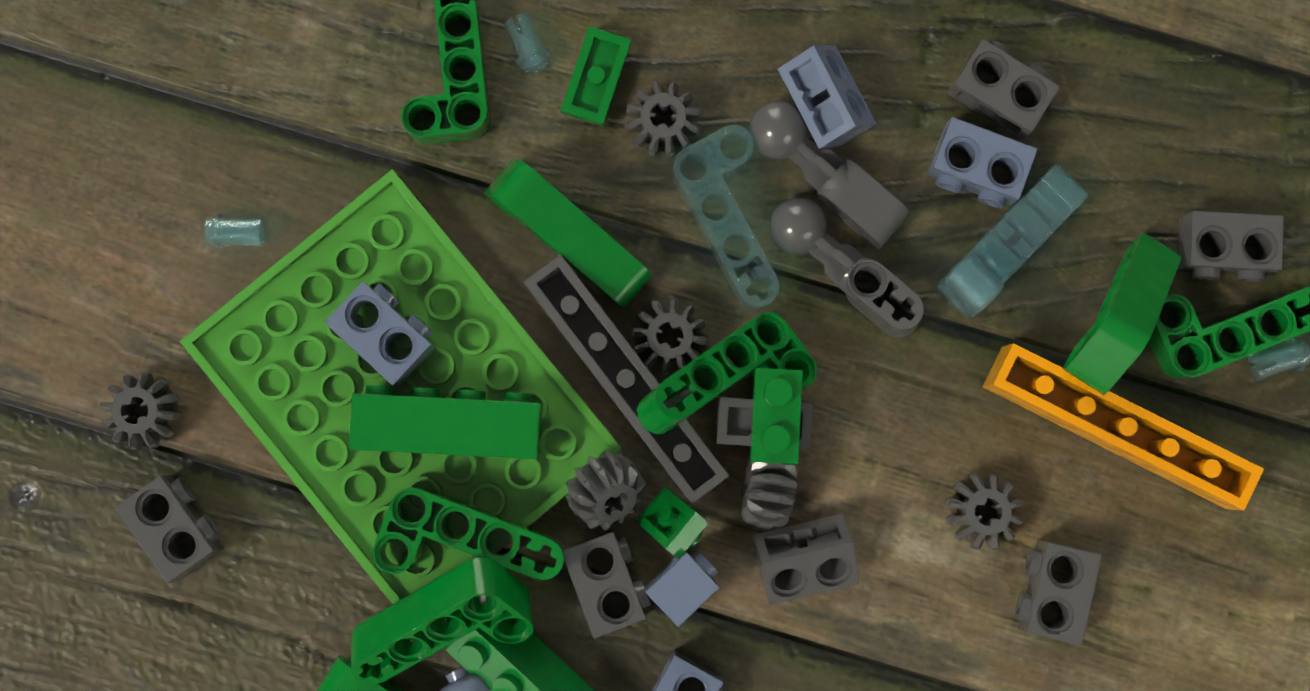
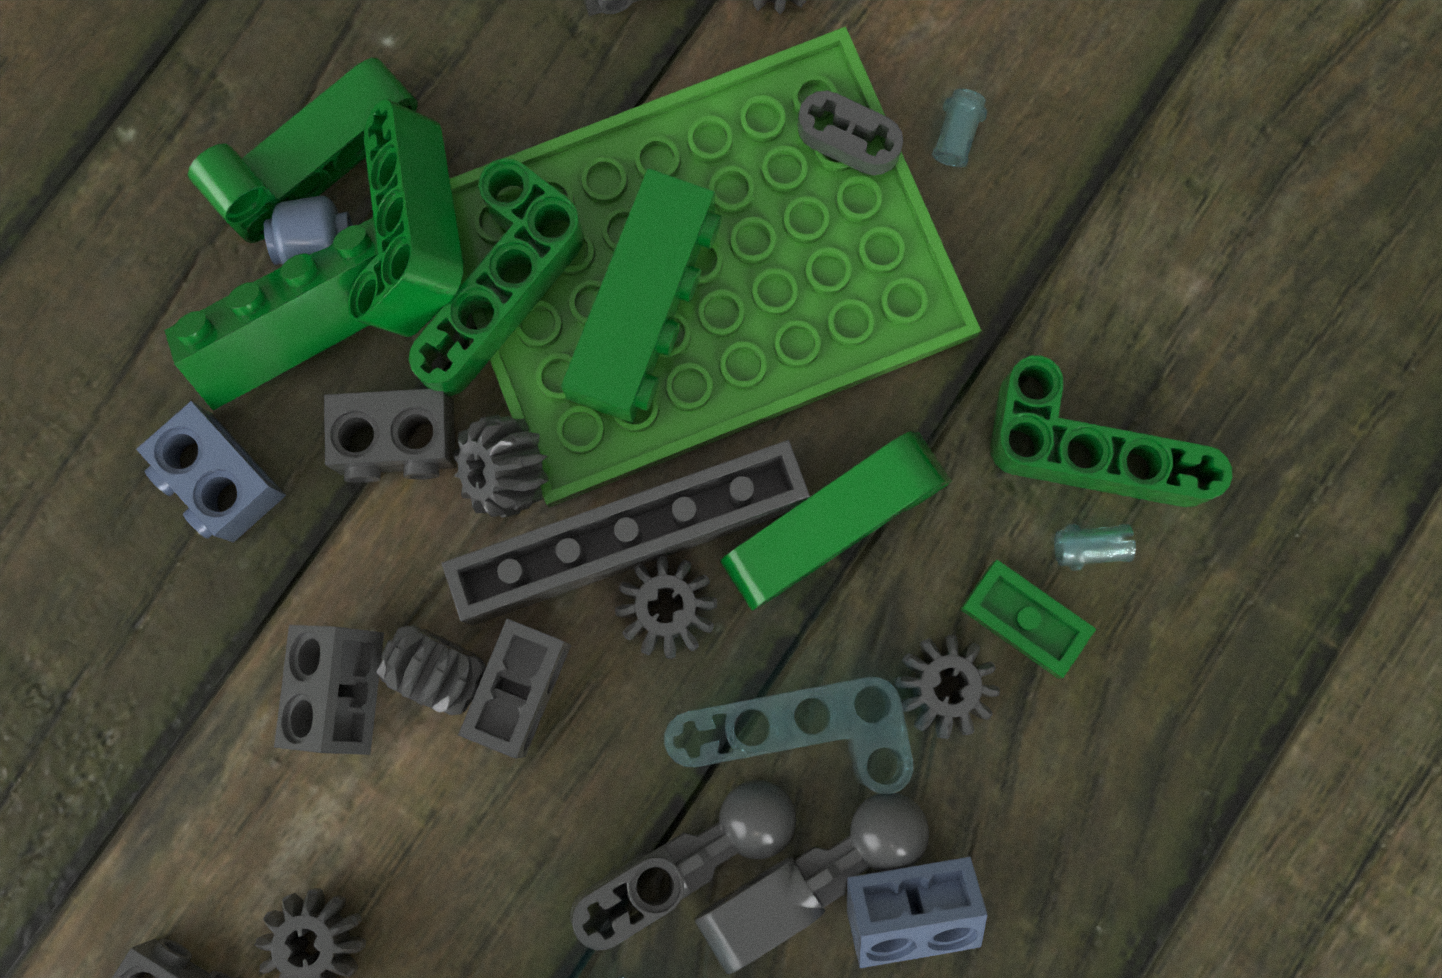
camera: 115 degrees right, 5 degrees down
sand blue brick [325,281,436,387] -> none
green plate [636,486,708,559] -> none
green beam [637,312,818,434] -> none
sand blue brick [645,550,720,627] -> none
green plate [750,368,803,465] -> none
none -> dark grey beam [797,91,903,175]

